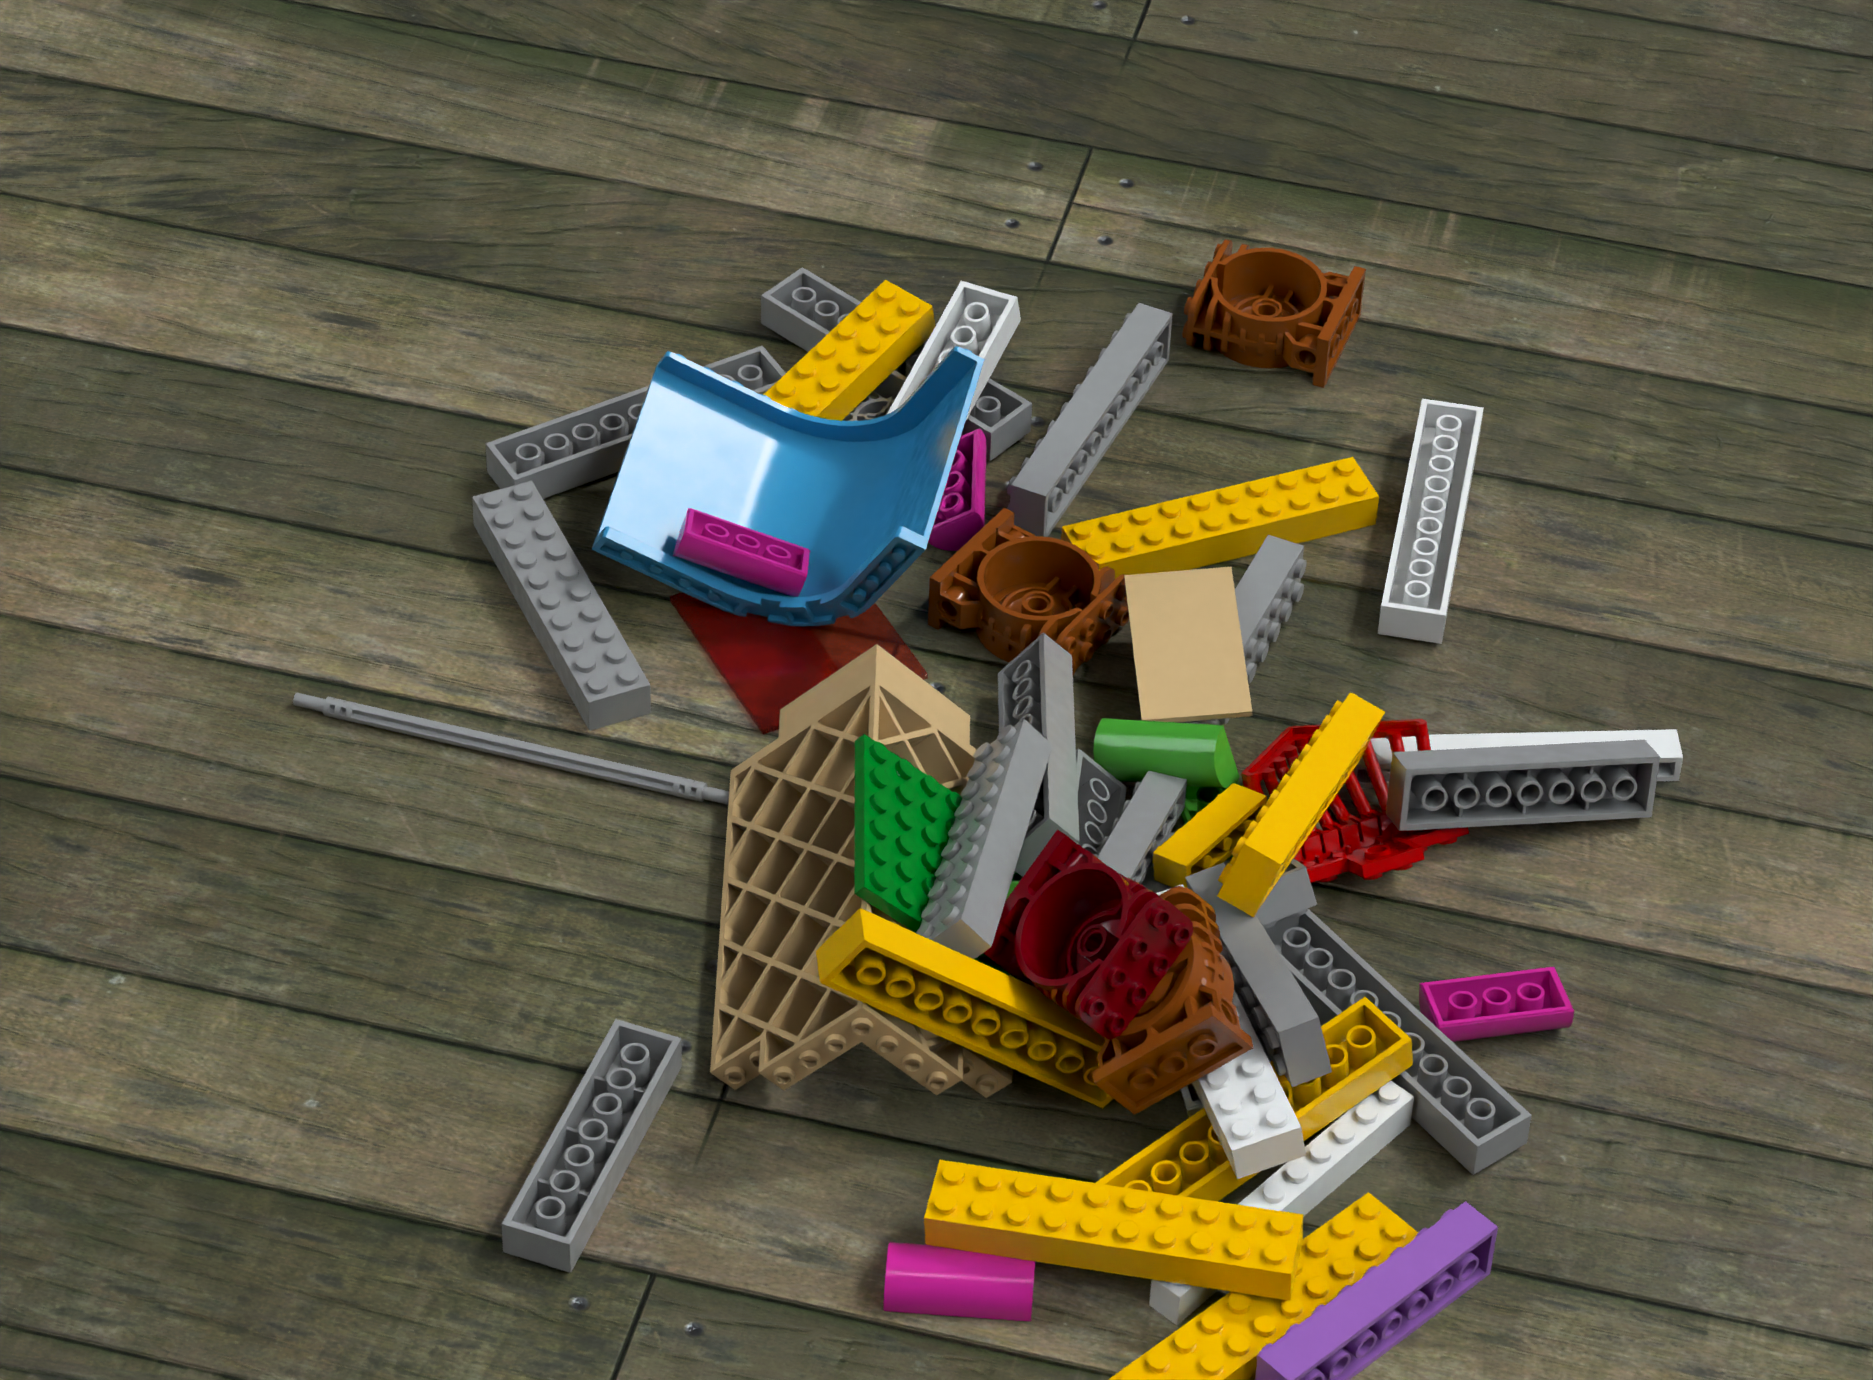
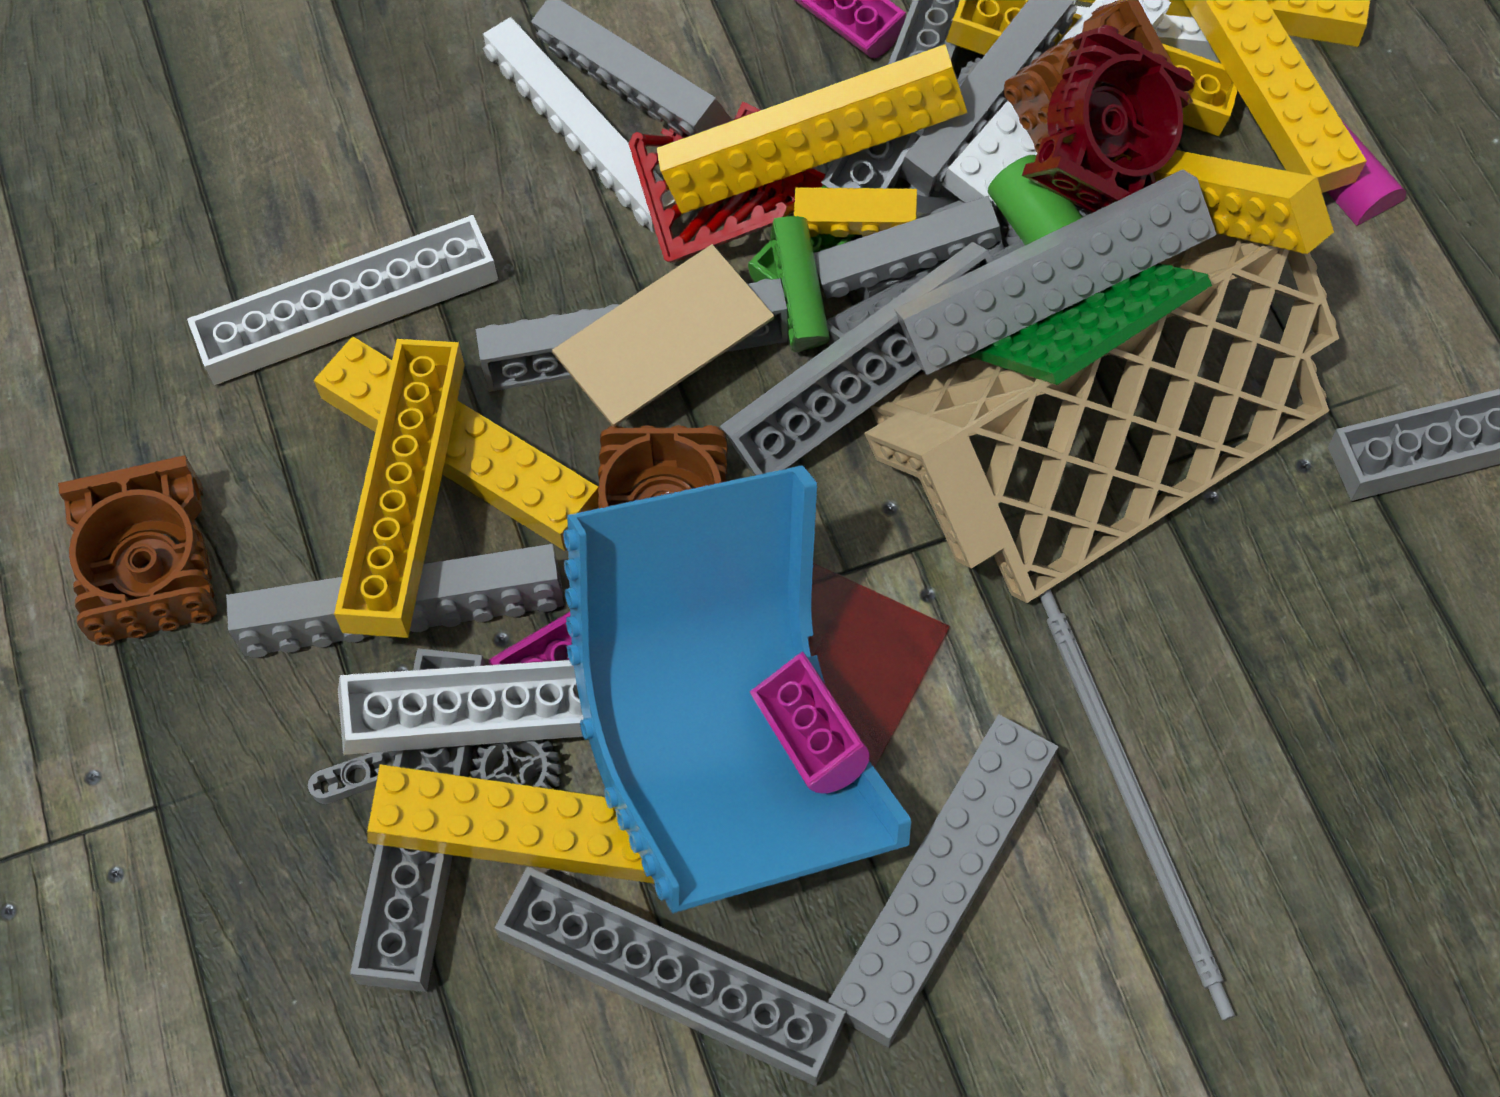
camera: 120 degrees left, 20 degrees up
none -> yellow brick [334,339,465,638]

